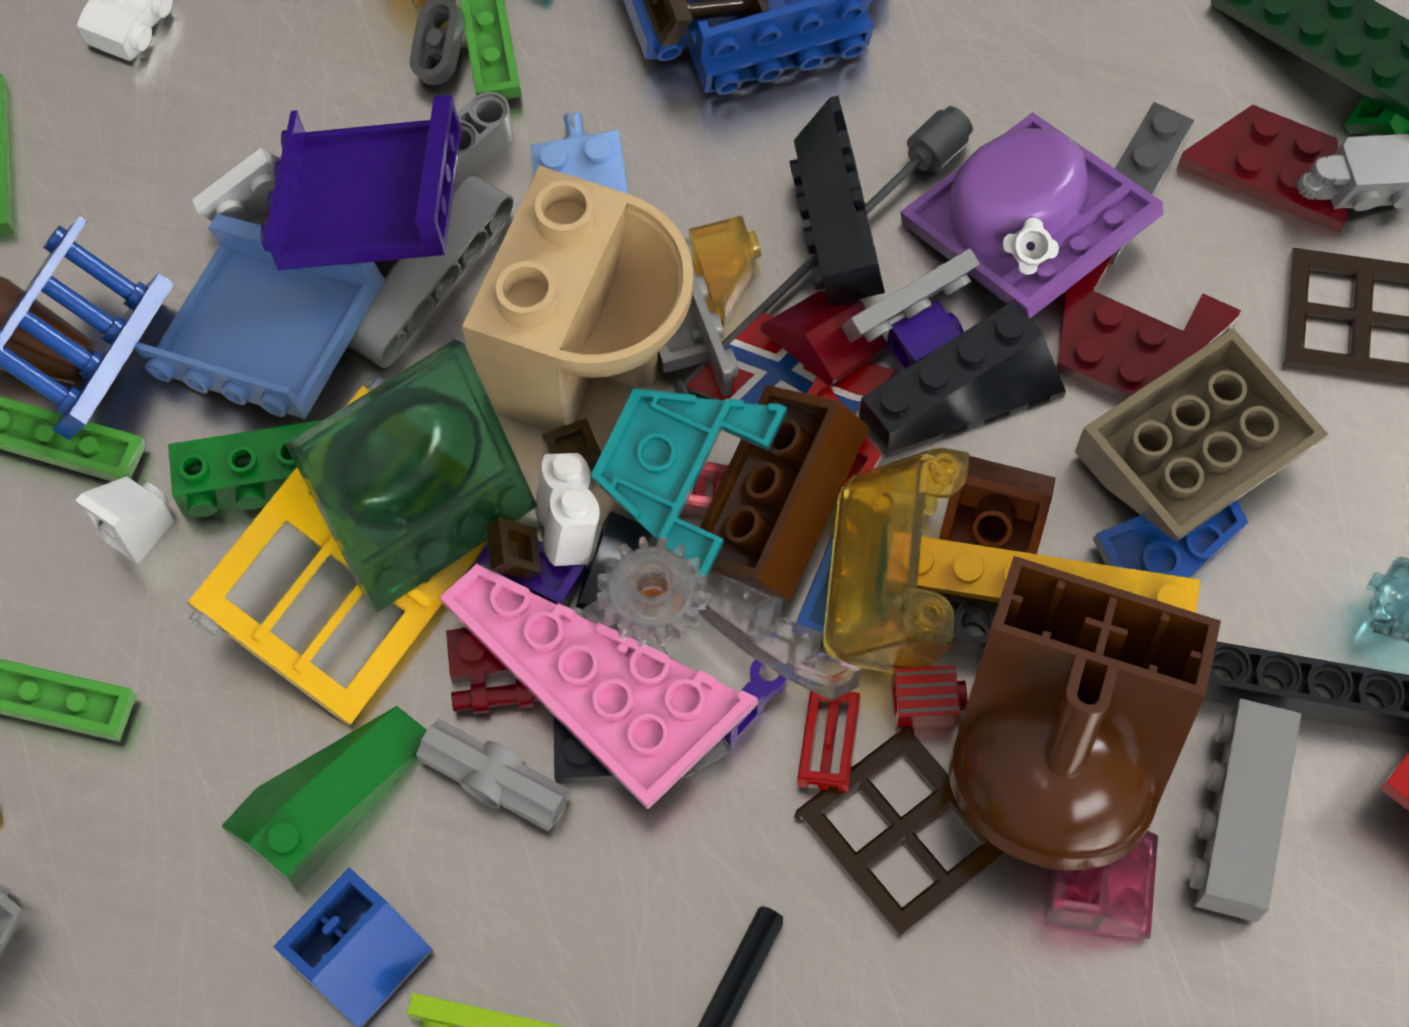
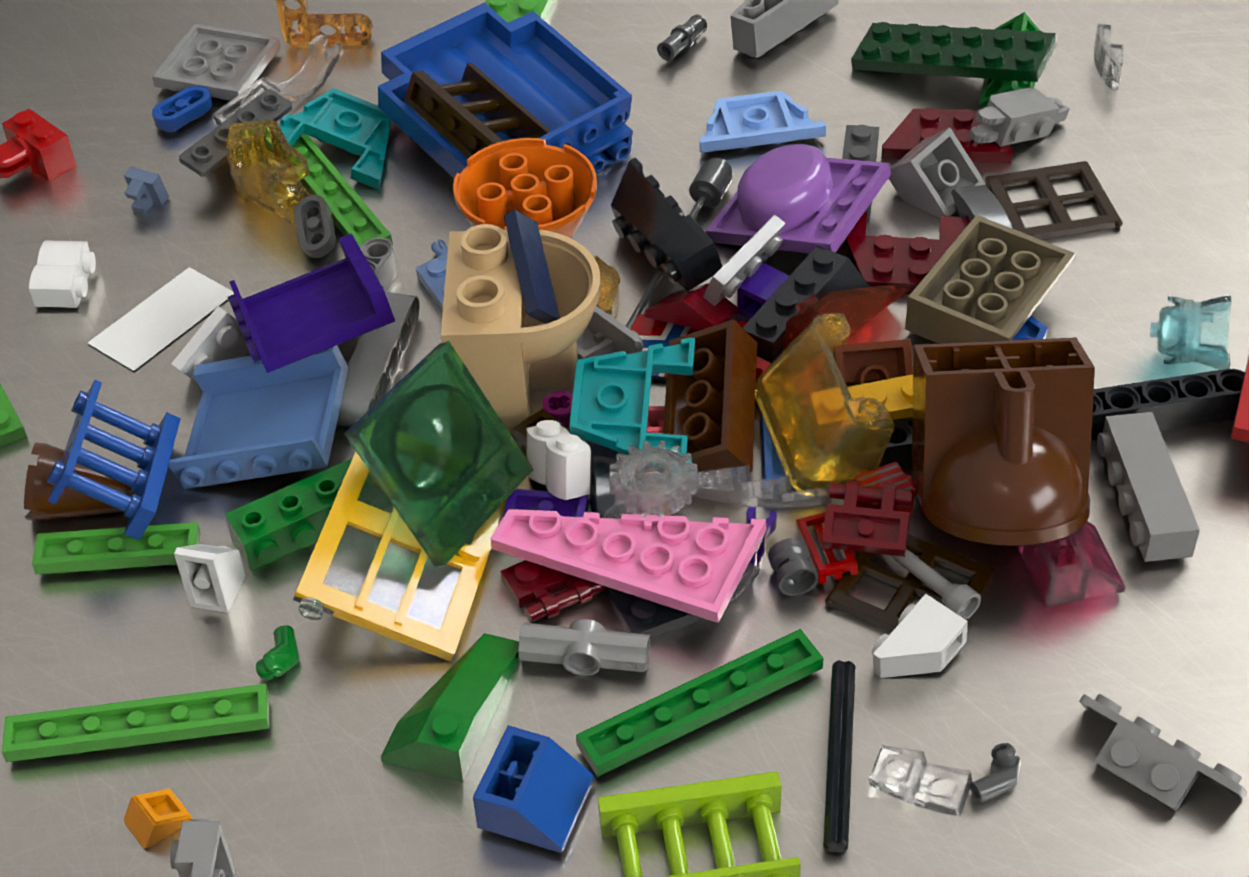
camera: 20 degrees left, 20 degrees down
dark brown plate [486,518,541,580] -> none
white plate [1002,218,1059,275] -> none
none -> white sticker [87,267,234,371]
none -> green arm [256,625,299,681]
none -> orange cone [453,138,597,238]
none -> dark blue tile [504,210,560,324]
none -> magenta bush [542,391,573,427]
none -> green plate [576,629,824,777]
none -> light blue wing [699,90,826,153]
none -> dark grey wheel [768,538,819,596]
none -> clear red wedge [782,283,910,373]
none -> dark red plate [822,480,913,557]
none -> light grey piece [828,499,981,620]
none -> white slope [872,594,968,678]
none -> light grey slope [888,127,986,219]
none -> dark grey slope [951,185,1013,229]

